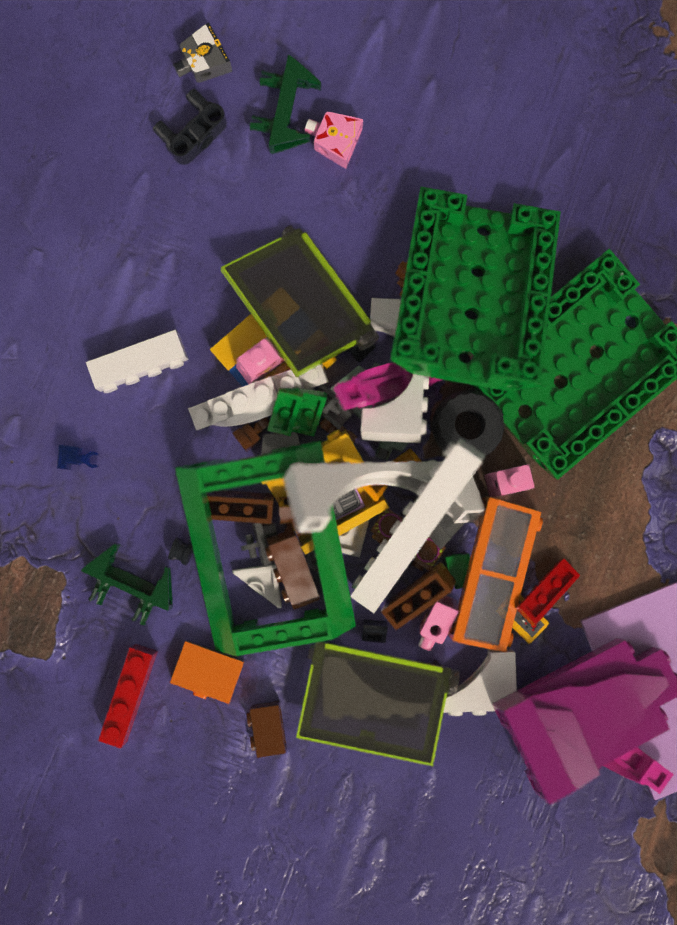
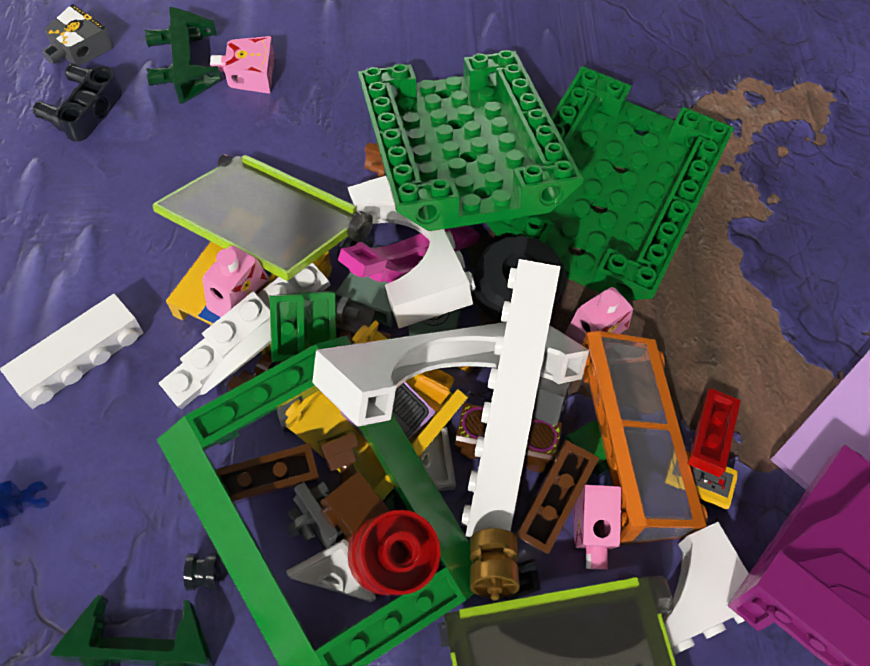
camera: 25 degrees left, 25 degrees down
none -> red wheel [347,510,441,595]
none -> pearl gold wheel [470,528,519,600]

